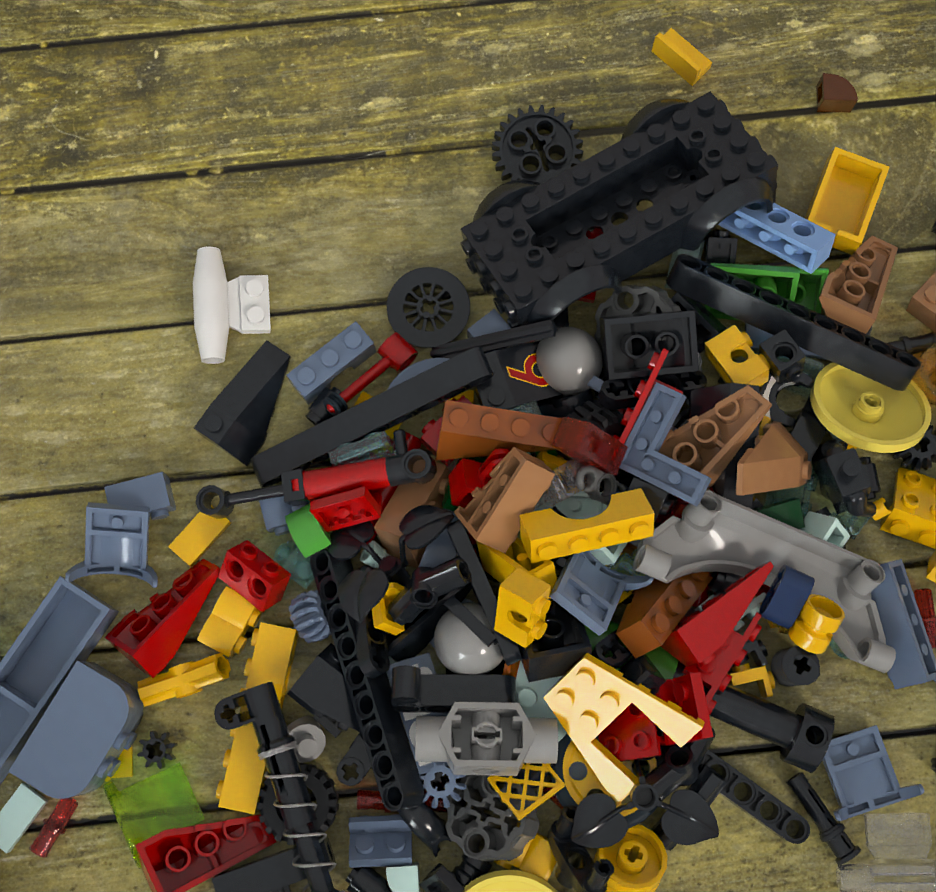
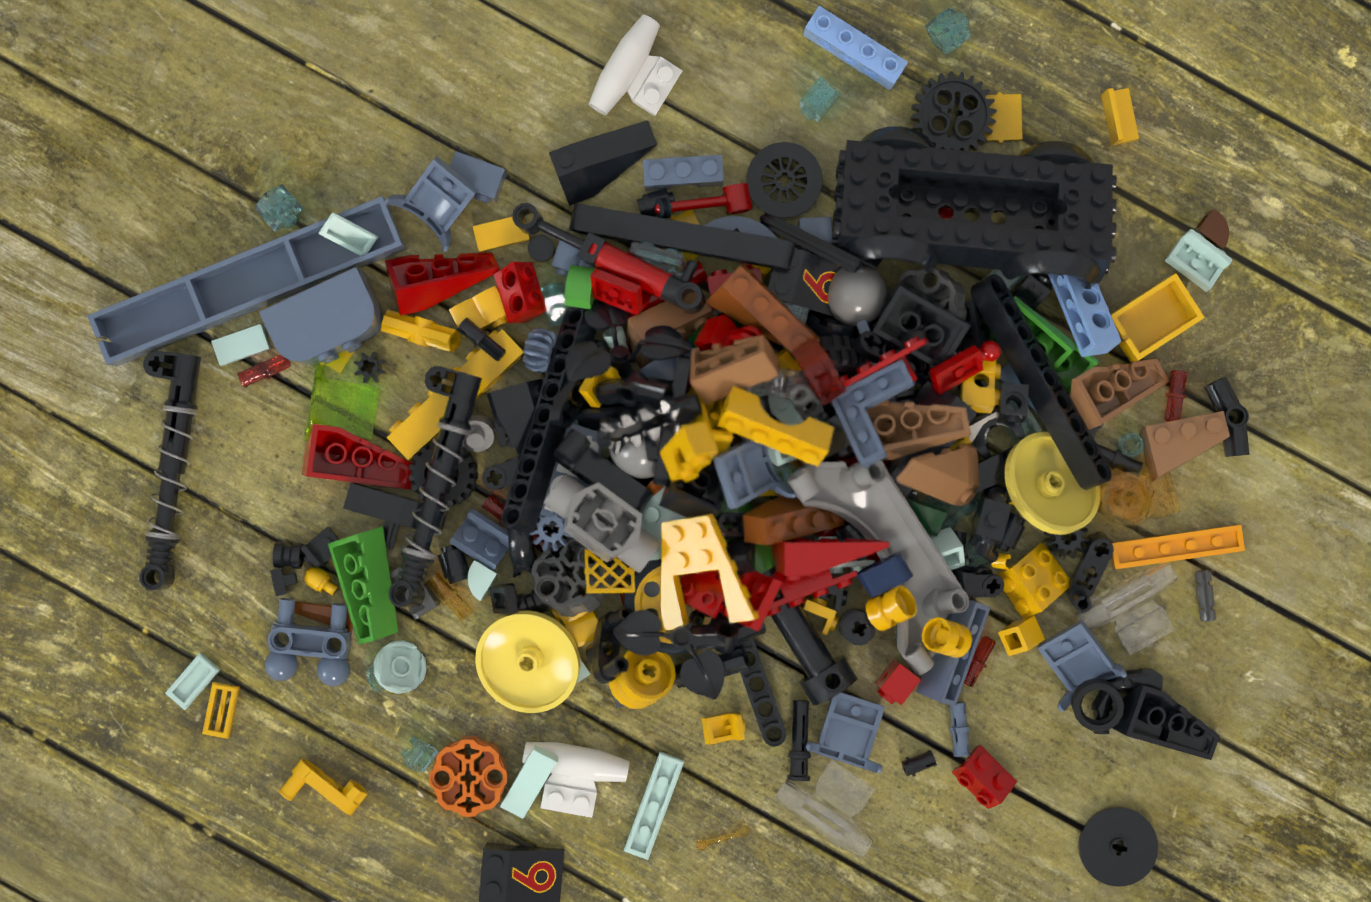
camera: 35 degrees right, 10 degrees up
none -> light aqua tile [319,212,378,256]
none -> black axle [457,317,506,361]
none -> black tile [528,235,555,262]
none -> black sword [597,393,703,455]
none -> yellow bracket [701,712,745,745]
none -> clear light blue brick [799,76,841,122]
none -> light blue brick [803,6,908,91]
none -> red brick [875,659,921,705]
none -> yellow wheel [922,617,972,658]
none -> clear light blue brick [925,7,972,55]
none -> red plate [930,341,1001,395]
none -> black piece [953,565,1004,598]
none -> yellow piece [983,92,1023,144]
none -> clear light blue bush [1118,433,1144,457]
none -> clear red axle [1164,370,1188,422]
none -> light aqua bracket [1165,229,1232,292]

